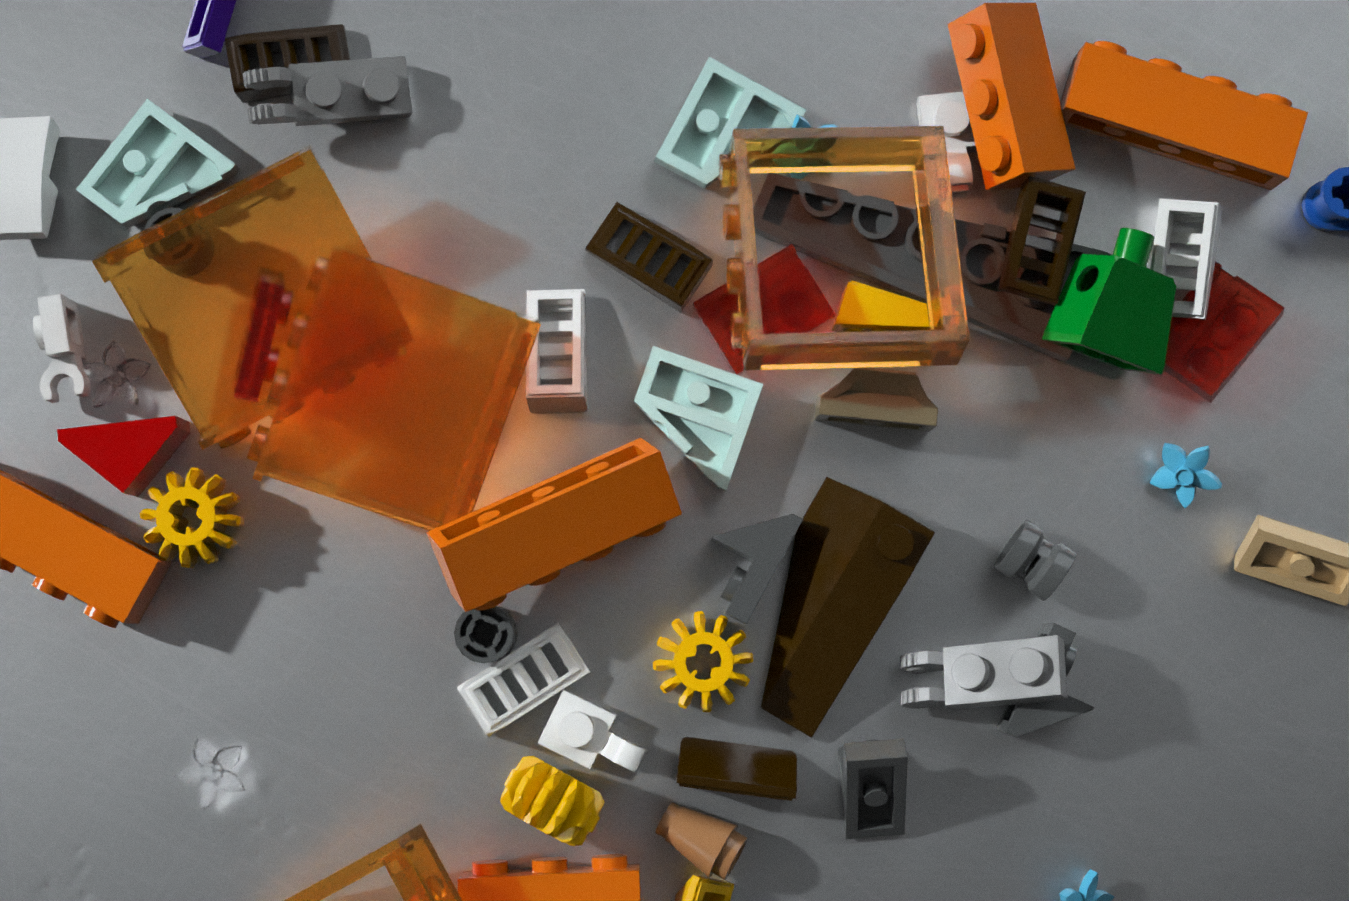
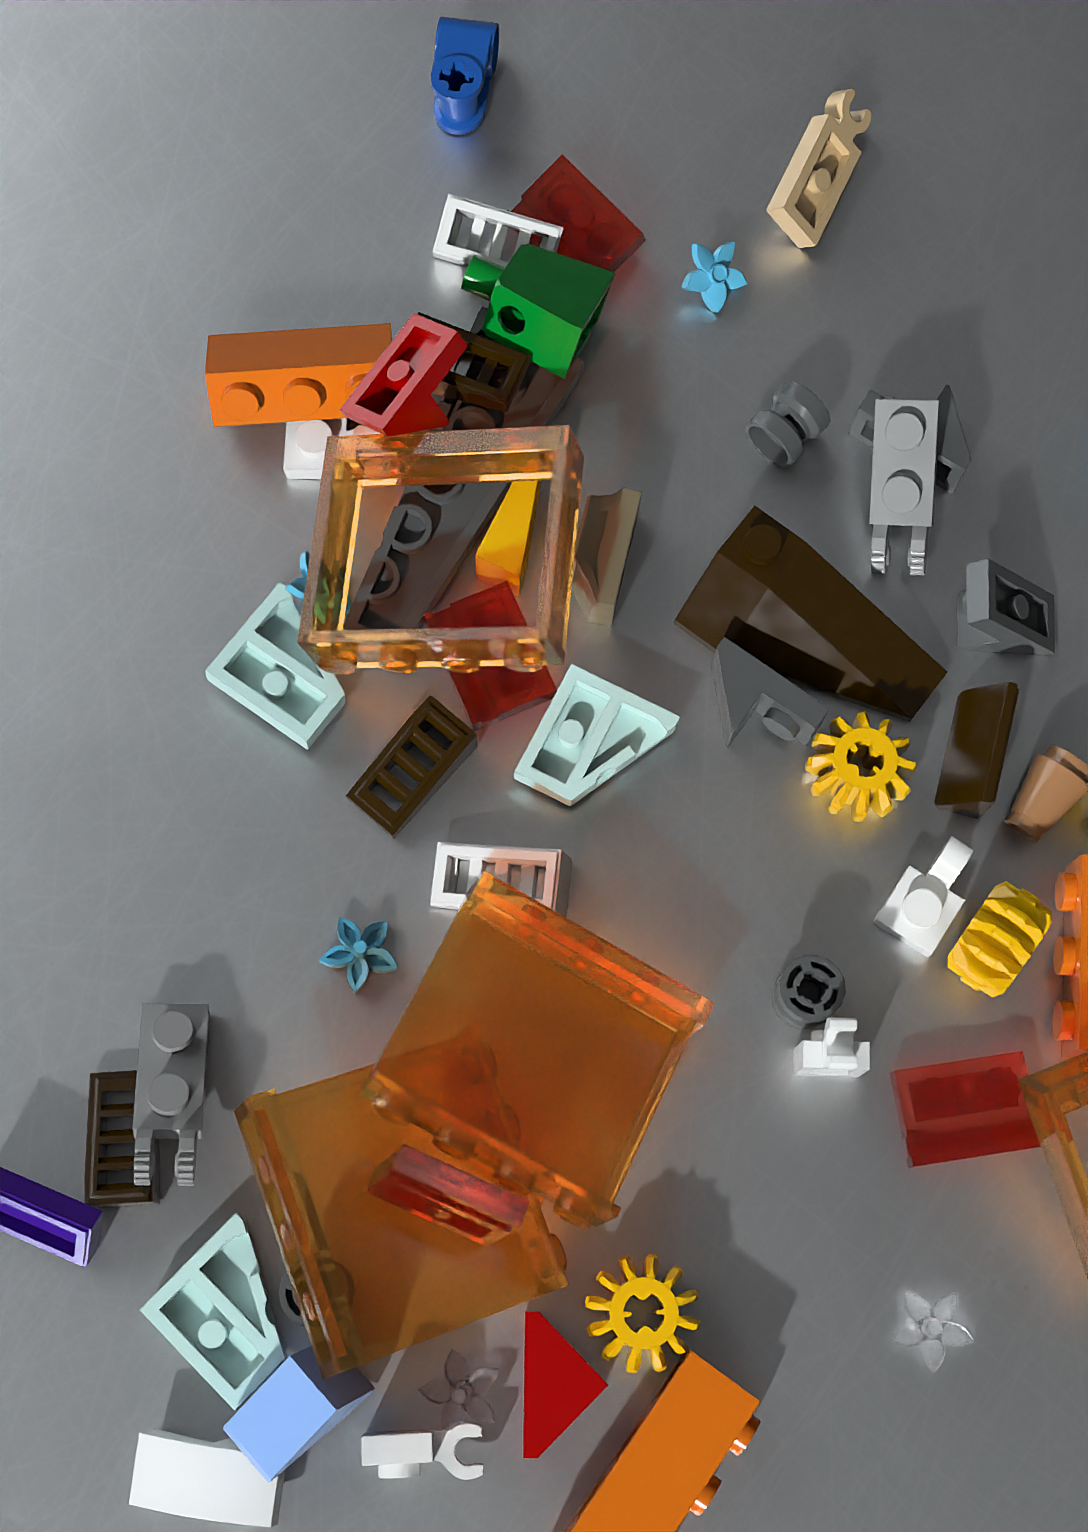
camera: 80 degrees left, 10 degrees down
orange brick [426,438,682,612] -> none
white slope [457,623,590,737] -> none
orange brick [1060,41,1308,190] -> none
none -> light blue slope [223,1337,375,1483]
none -> medium azure plant [319,917,398,994]
none -> red slope [339,313,468,437]
none -> white plate [794,1017,870,1077]
none -> clear red plate [890,1051,1043,1169]

